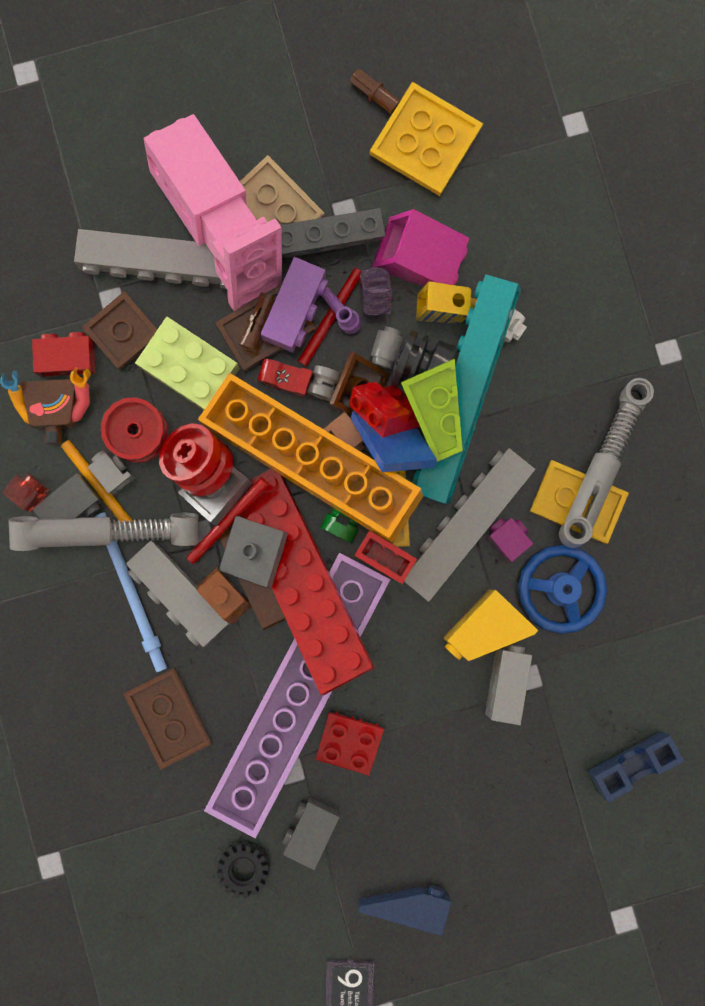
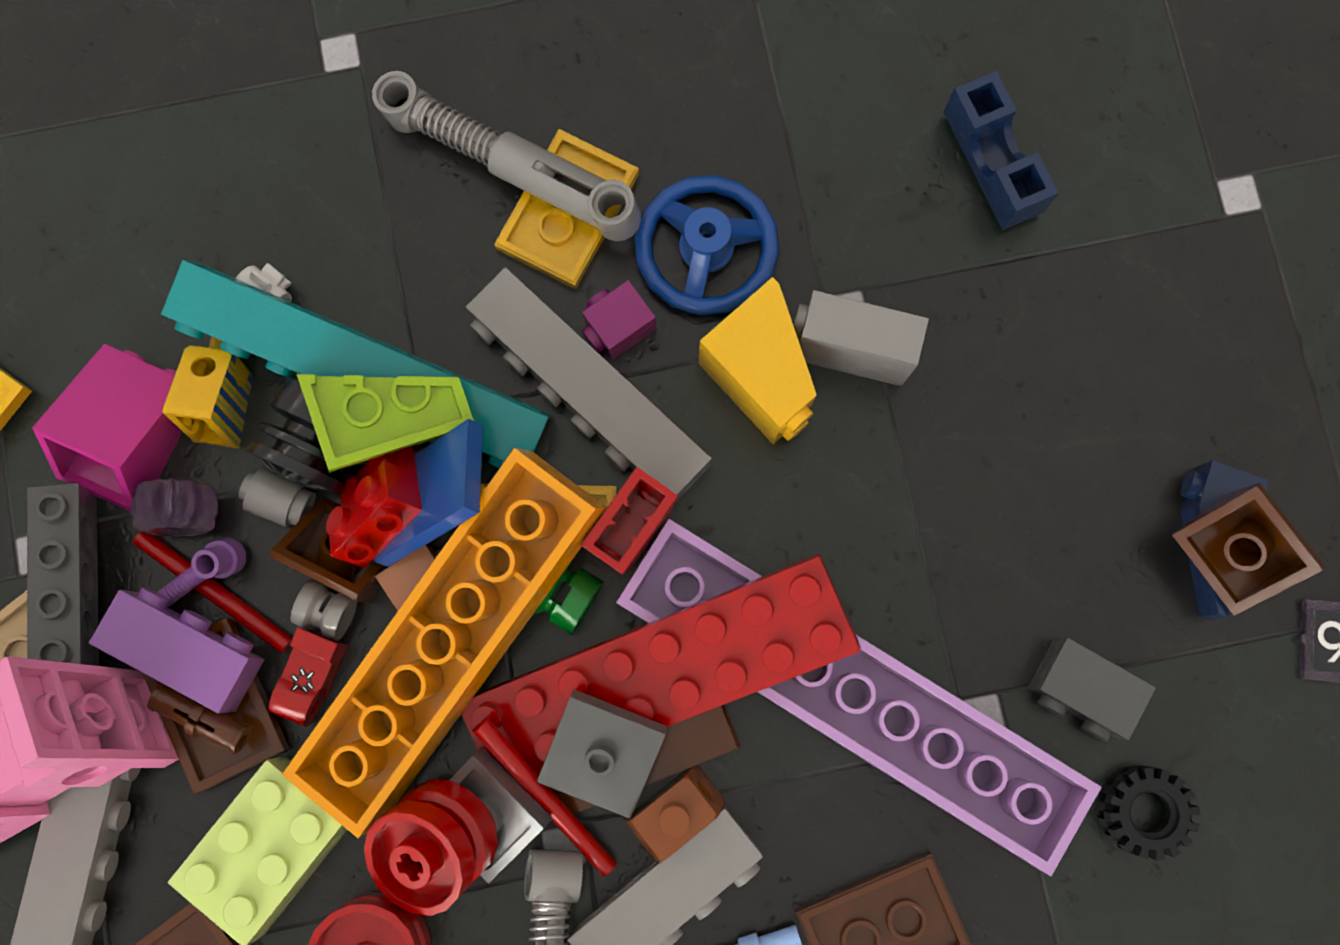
camera: 80 degrees left, 5 degrees down
red hinge [315,711,384,775] -> none
none -> reddish brown slope [1172,483,1325,616]

